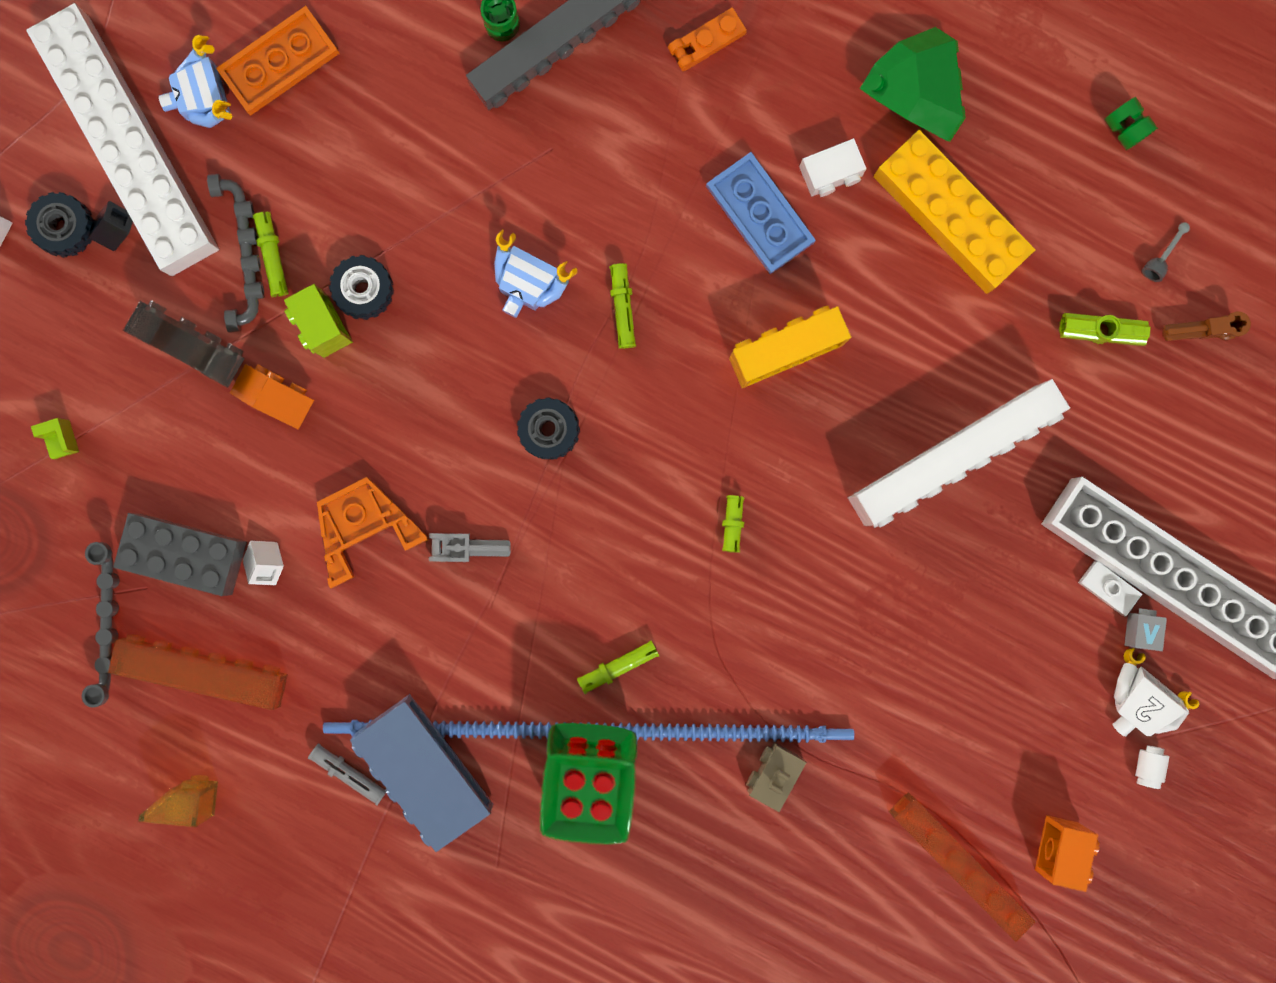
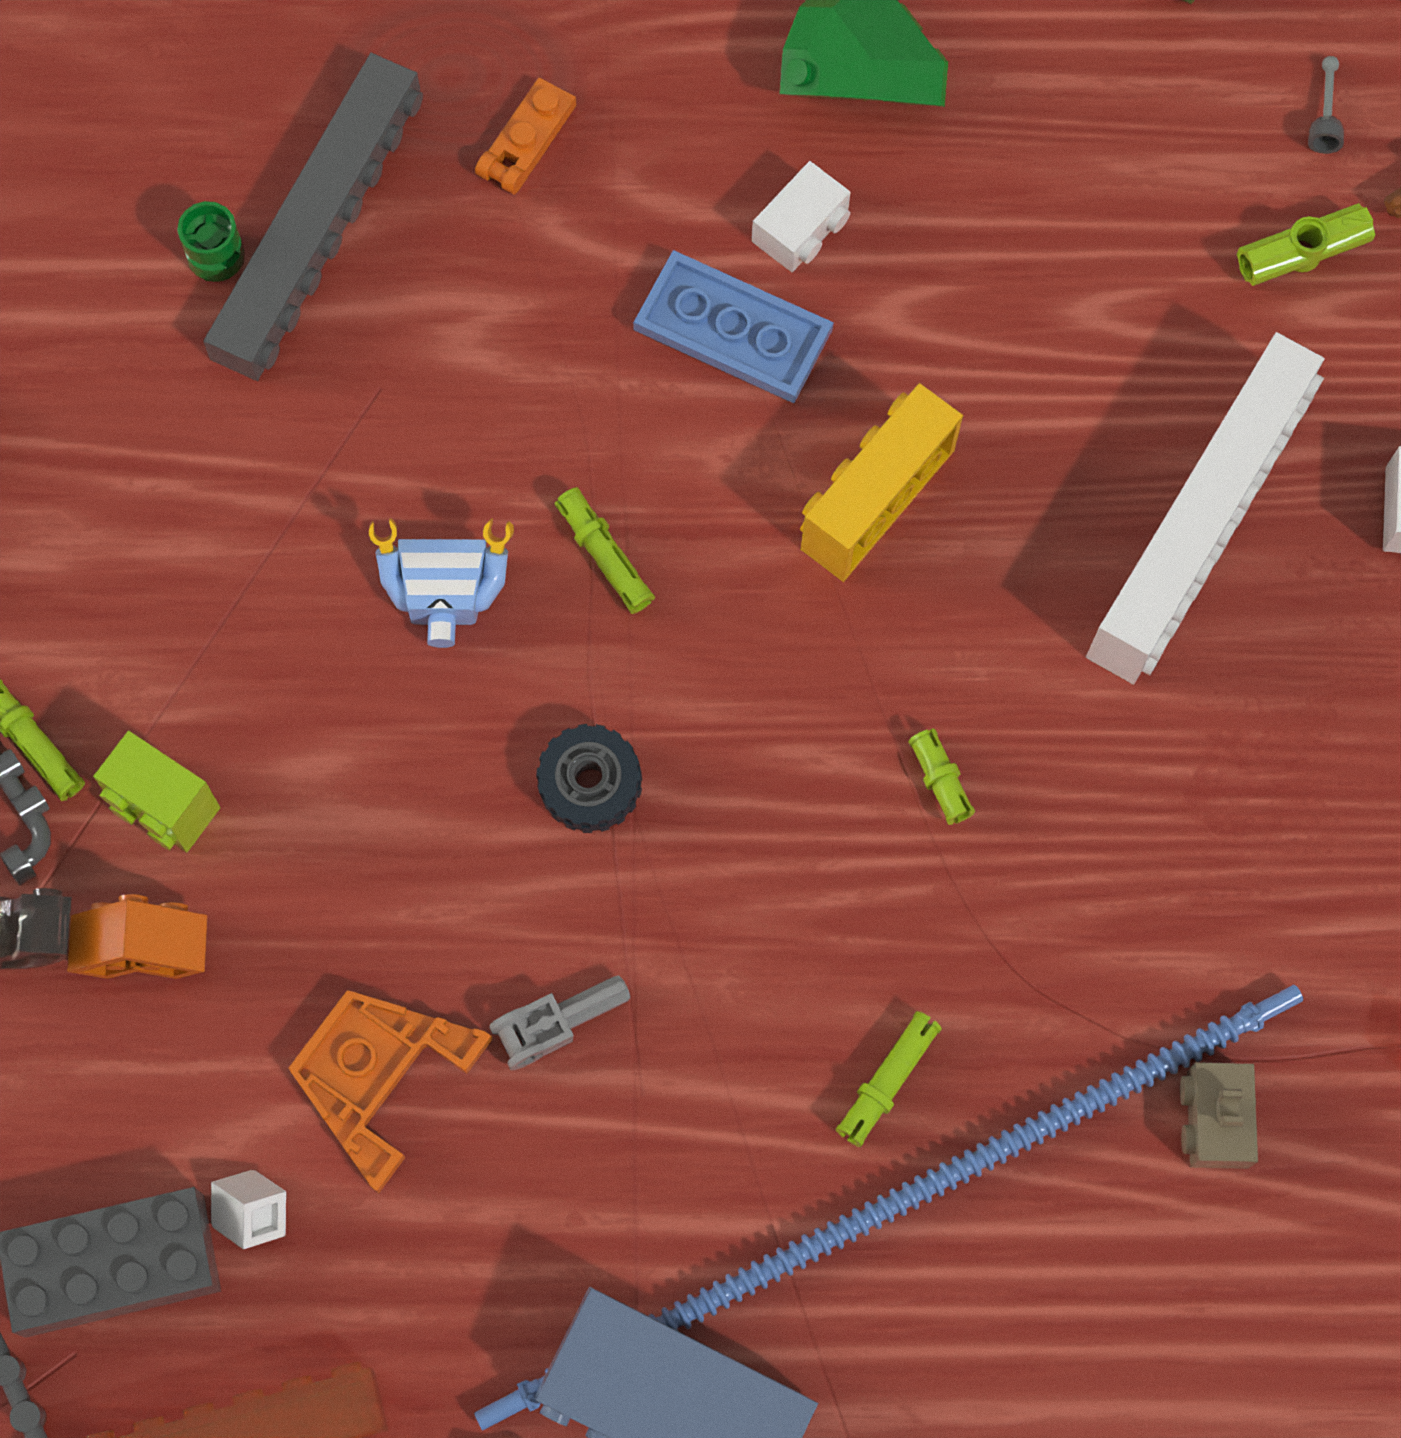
camera: 30 degrees left, 15 degrees down
black wheel [329,255,394,320] -> none
green piece [540,723,637,844] -> none
yellow brick [873,130,1035,294] -> none

